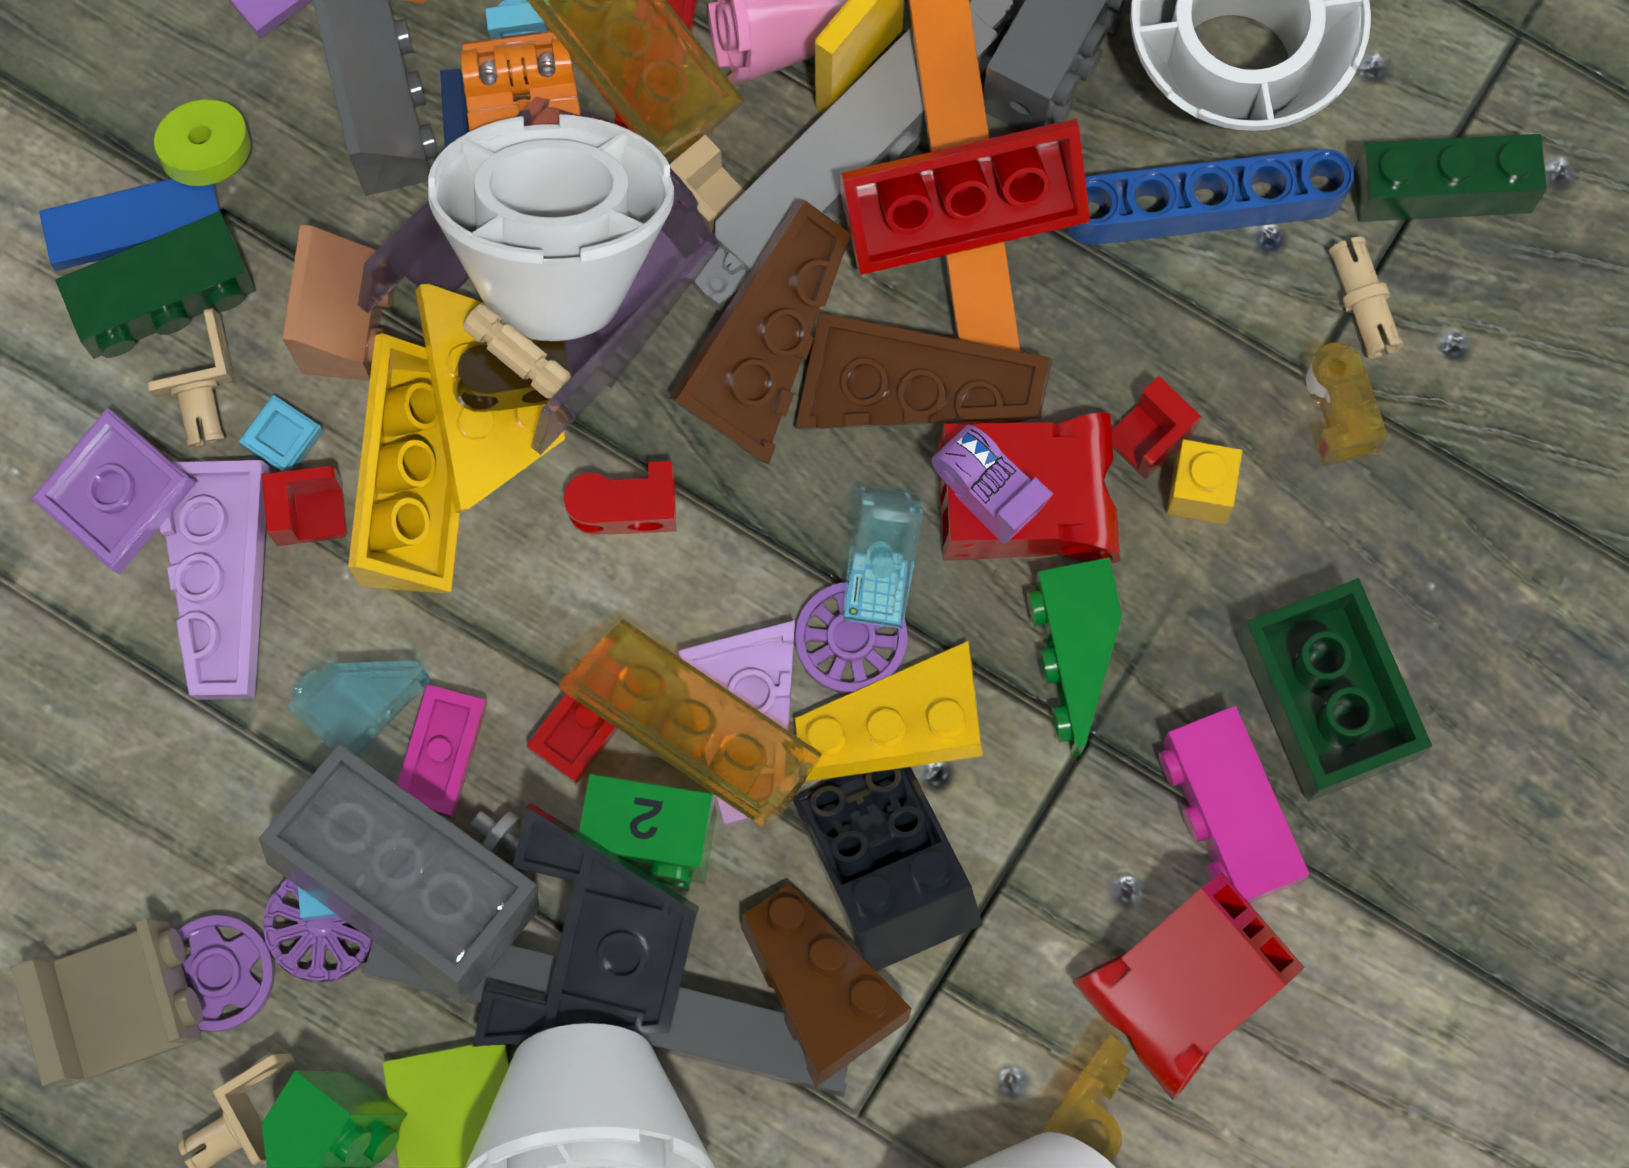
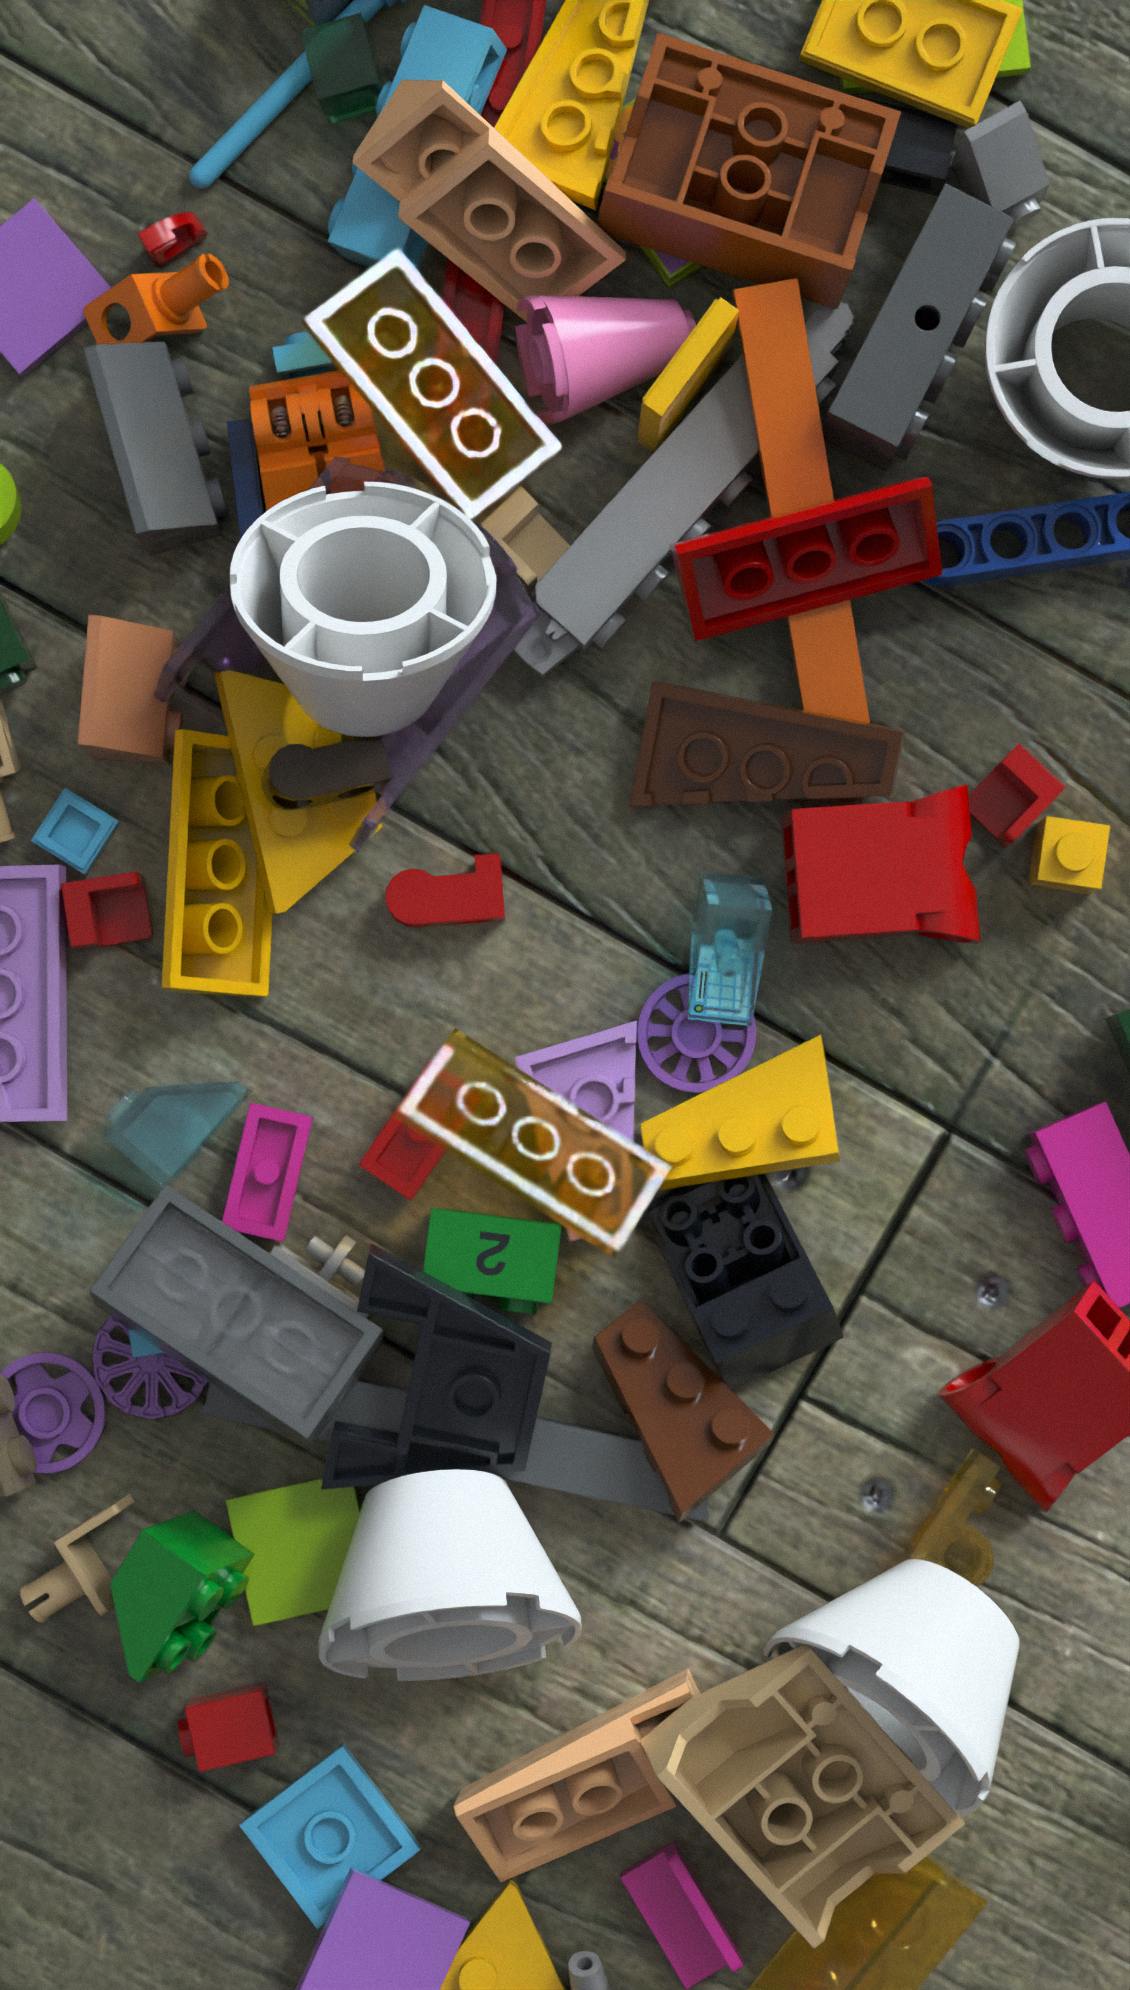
camera: 10 degrees left, 10 degrees up
tan axle [463,304,571,399] -> none
reddish brown wing [669,199,851,464] -> none
medium lavender leg [932,424,1053,545] -> none
green slope [1027,558,1122,757] -> none

